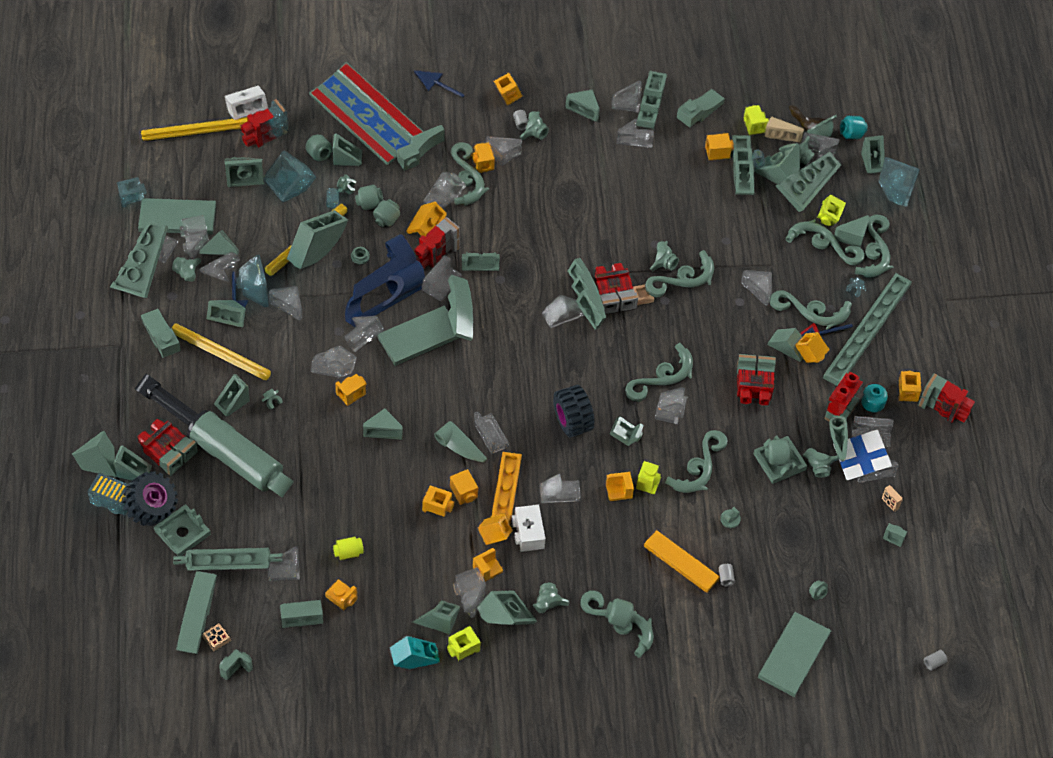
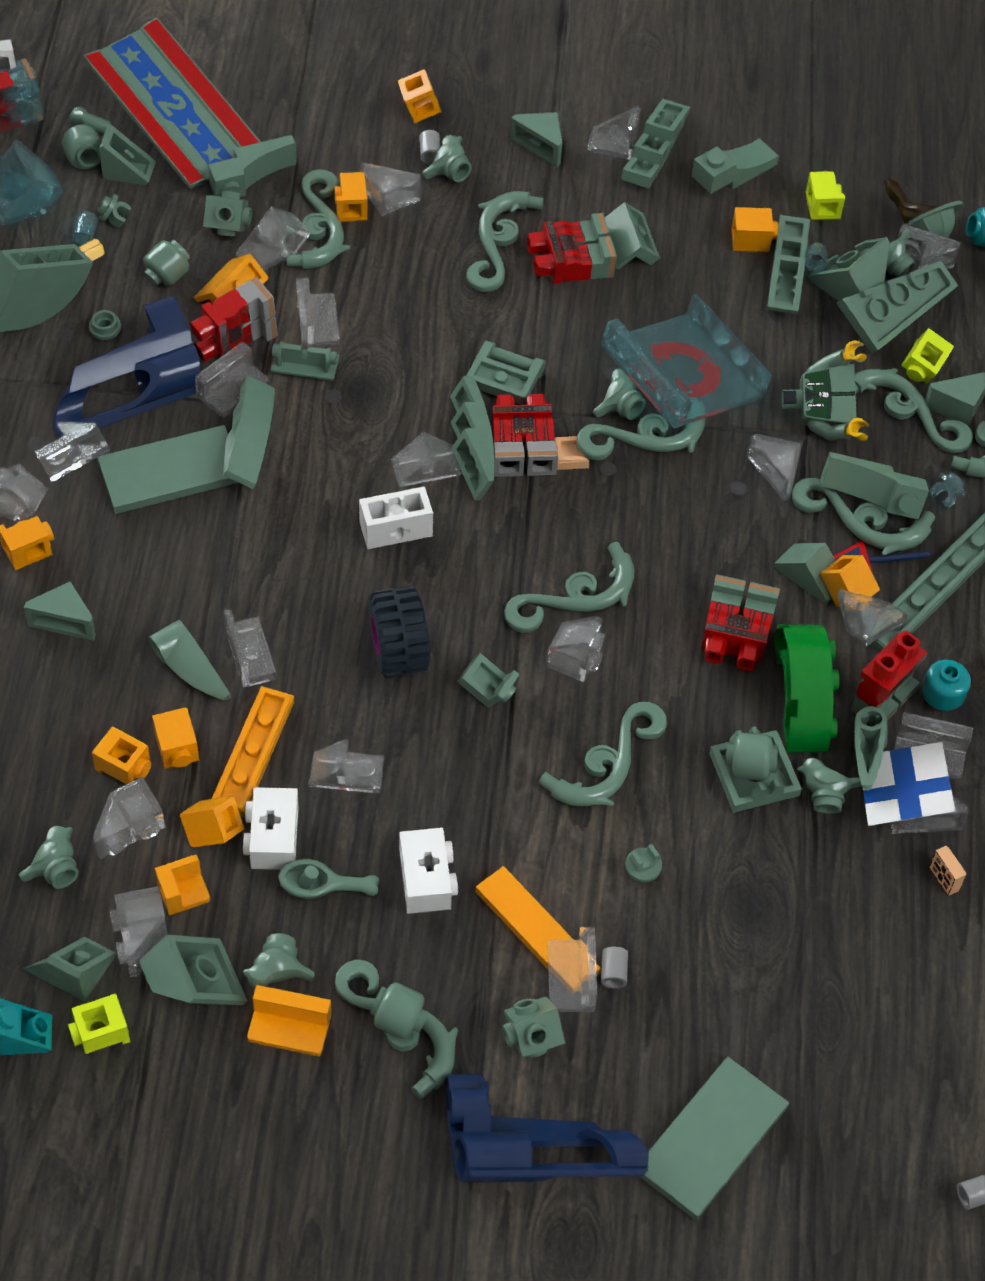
camera: 10 degrees right, 0 degrees up
sand green head [355,185,383,210] -> none
dark blue piece [414,70,464,97] -> none
light orange panel [606,472,634,501] -> none
clear slope [616,119,654,147] -> none
neon yellow brick [636,461,661,495] -> none
tan slope [765,117,804,143] -> none
sand green plate [809,580,828,600] -> none
sand green plate [883,523,907,547] -> none
none -> sand green animal [19,826,79,889]
none -> sand green arm [69,107,111,135]
none -> clear slope [93,777,165,859]
none -> sand green brick [203,191,252,237]
none -> light orange panel [247,985,331,1056]
none -> sand green piece [278,859,379,900]
none -> clear panel [296,278,340,347]
none -> white brick [359,486,433,549]
none -> white brick [399,828,458,914]
none -> dark blue panel [446,1074,649,1183]
none -> sand green plant [466,191,544,292]
none -> sand green plate [466,340,546,405]
none -> sand green brick [502,997,565,1058]
none -> hips [527,213,617,284]
none -> clear panel [548,927,597,1012]
none -> clear light blue panel [600,294,772,429]
none -> sand green panel [605,202,660,270]
none -> green brick [773,624,839,753]
none -> torso [782,340,870,442]
none -> sand green slope [820,452,929,519]
none -> clear slope [837,589,908,646]

